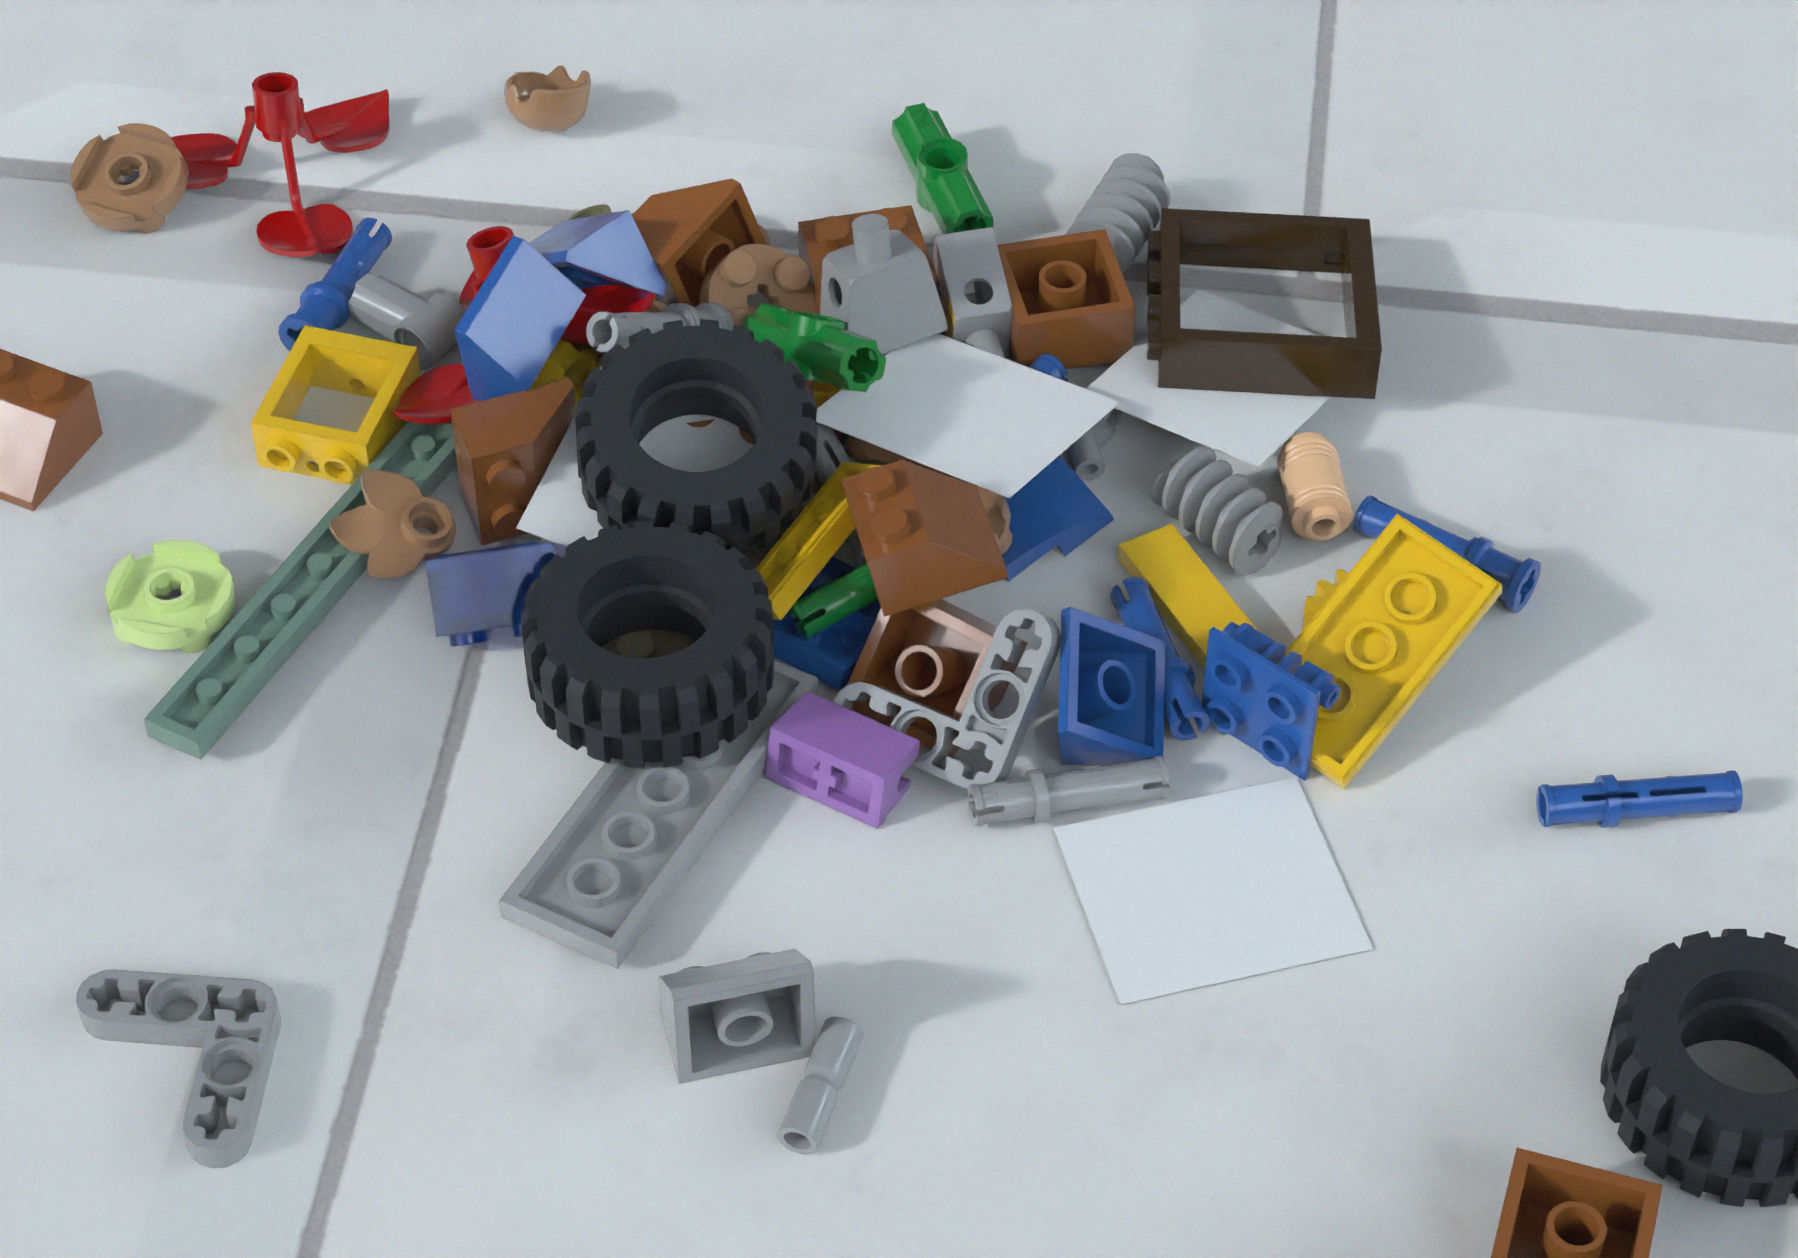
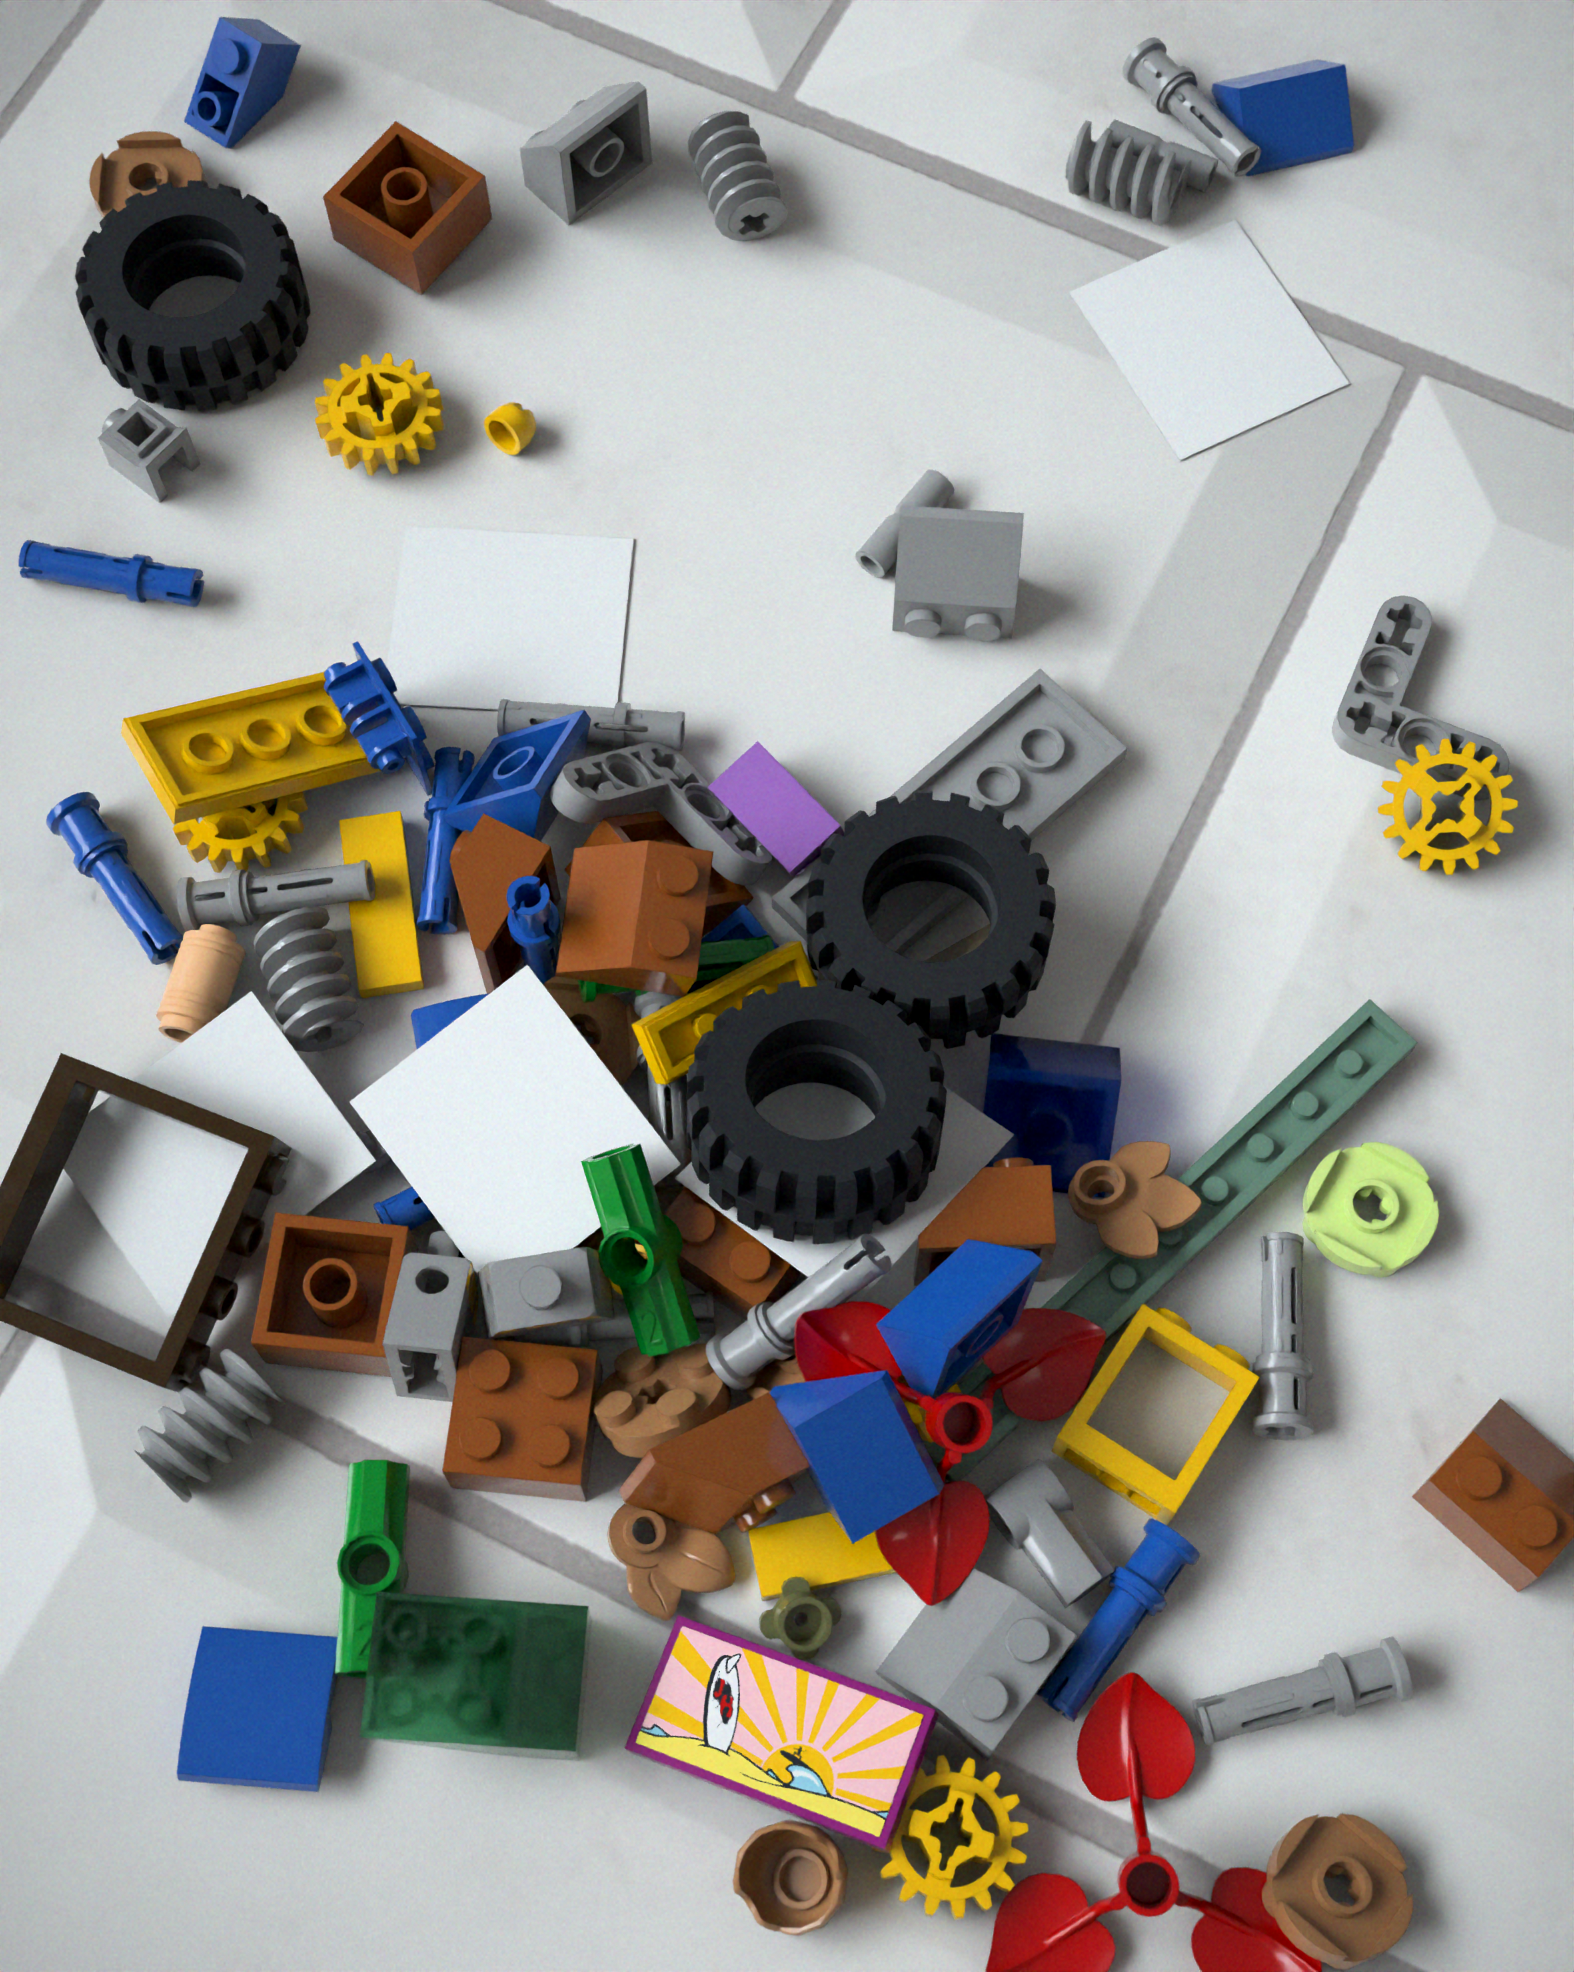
camera: 160 degrees left, 20 degrees up
none -> light grey window [98,399,200,503]
none -> light grey pin [177,860,375,931]
none -> blue slope [177,1626,338,1792]
none -> yellow gear [315,353,444,476]
none -> clear green slope [360,1592,592,1761]
none -> dark orange slope [449,813,561,994]
none -> yellow hinge [484,402,537,455]
none -> blue pin [506,876,561,984]
none -> tile [625,1615,939,1853]
none -> yellow gear [872,1755,1028,1920]
none -> light grey slope [876,1568,1077,1761]
none -> light grey pin [1193,1637,1413,1746]
none -> light grey pin [1252,1232,1314,1440]
none -> yellow gear [1378,738,1518,875]

